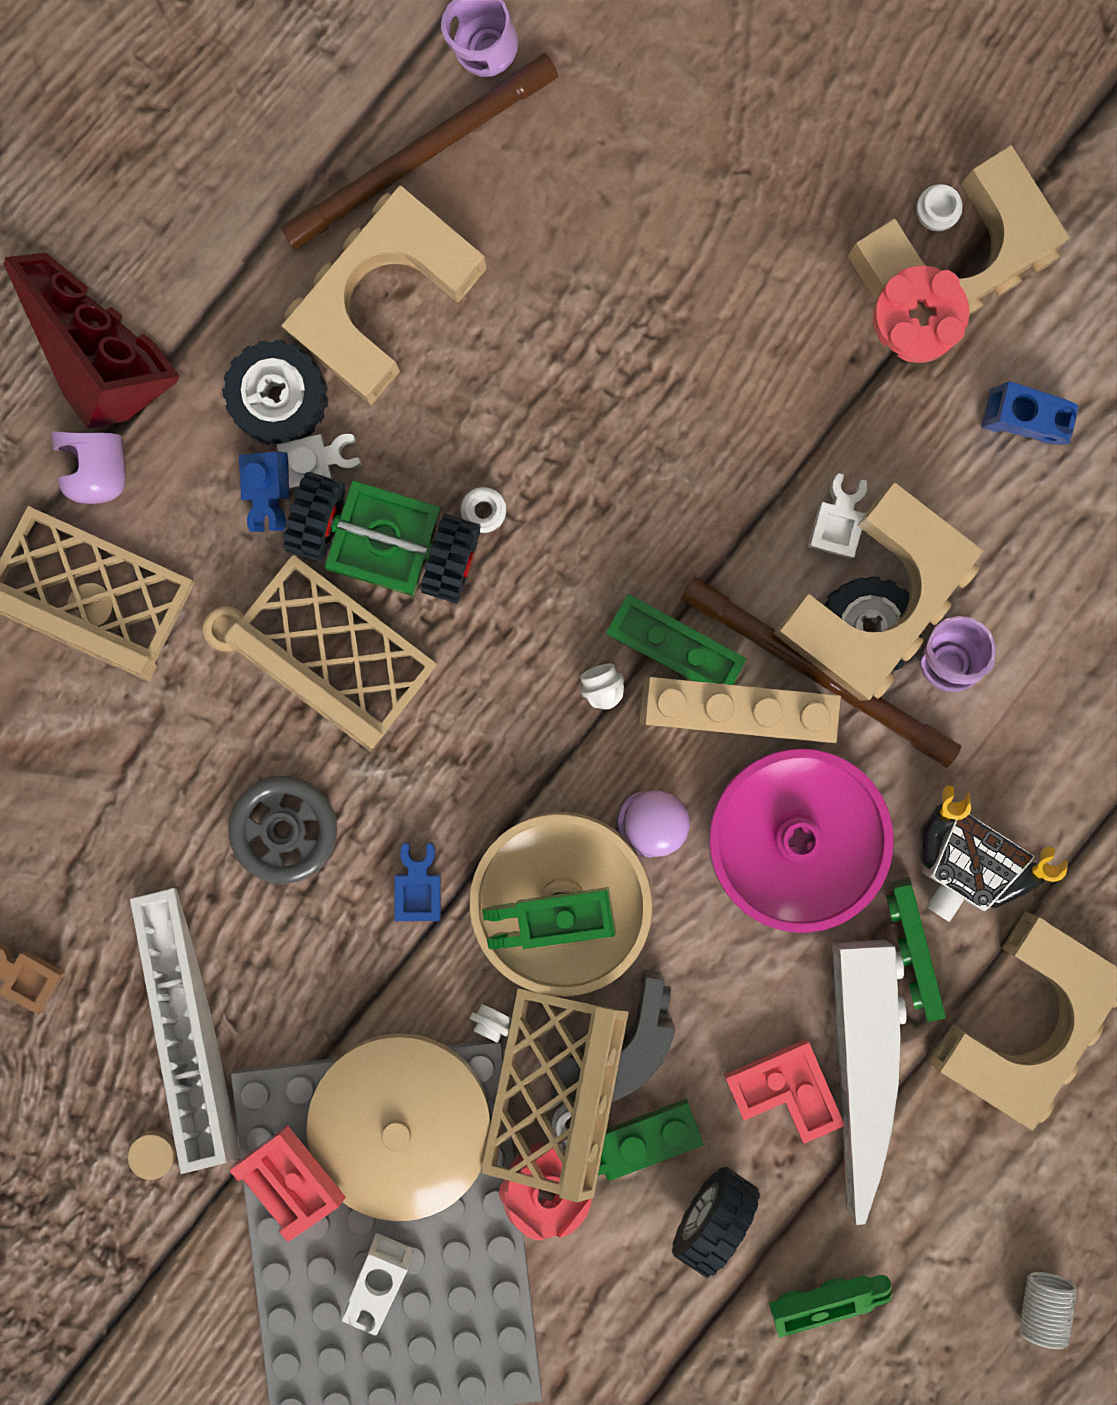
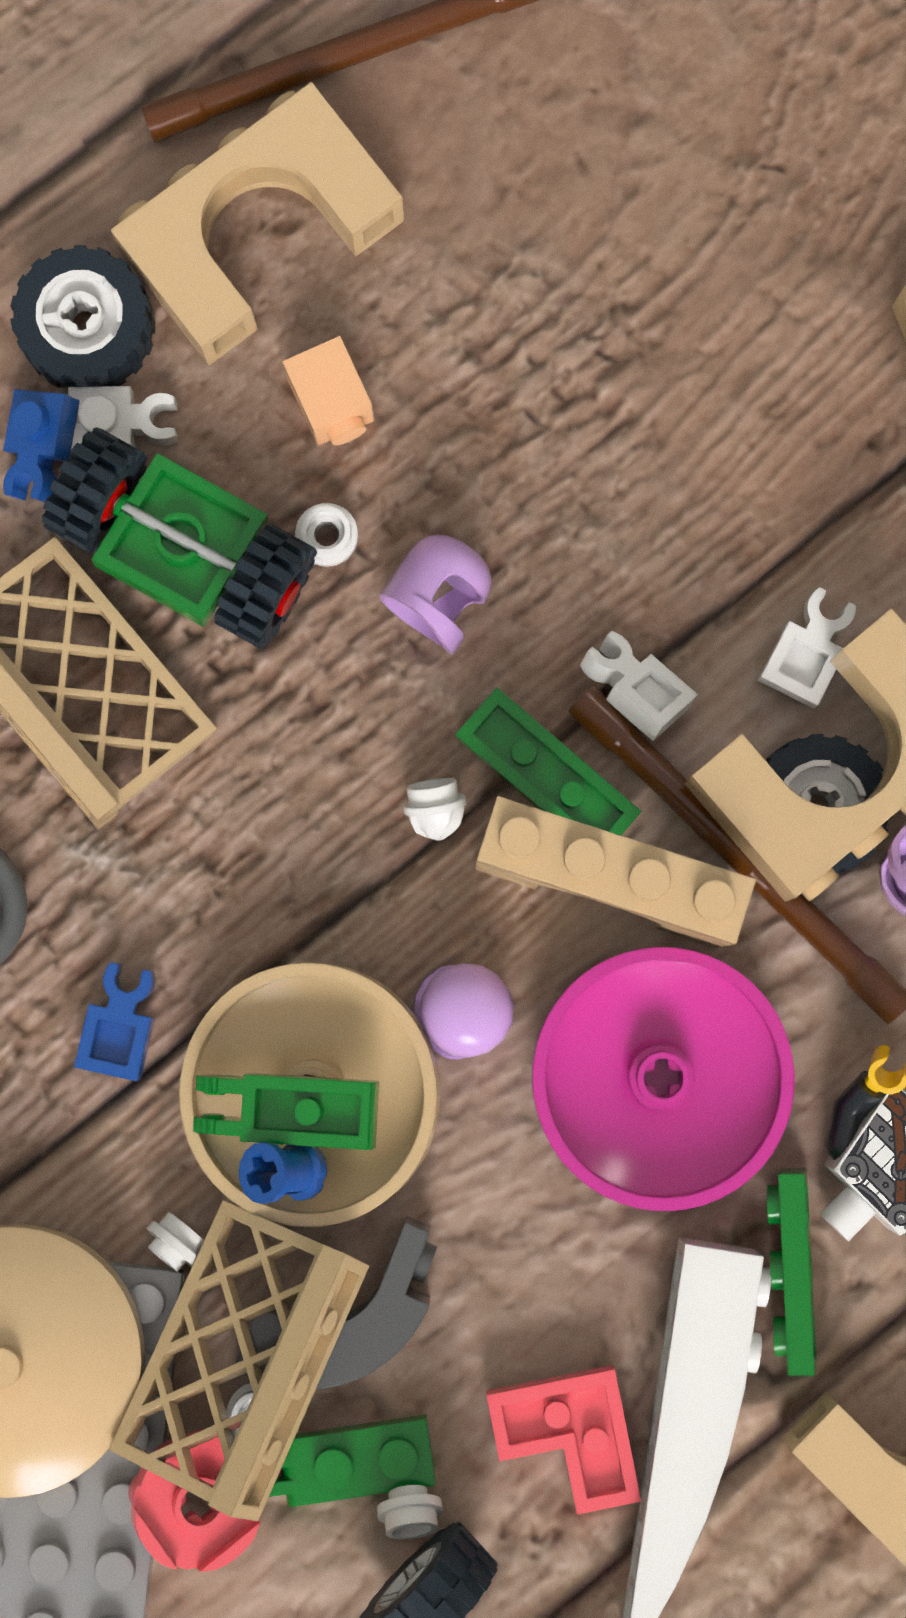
camera: 10 degrees right, 5 degrees down
none -> blue bush [238,1142,327,1204]
none -> light nougat brick [282,336,374,446]
none -> white plate [377,1485,443,1539]
none -> lavender helmet [379,534,492,655]
none -> white plate [580,631,698,741]

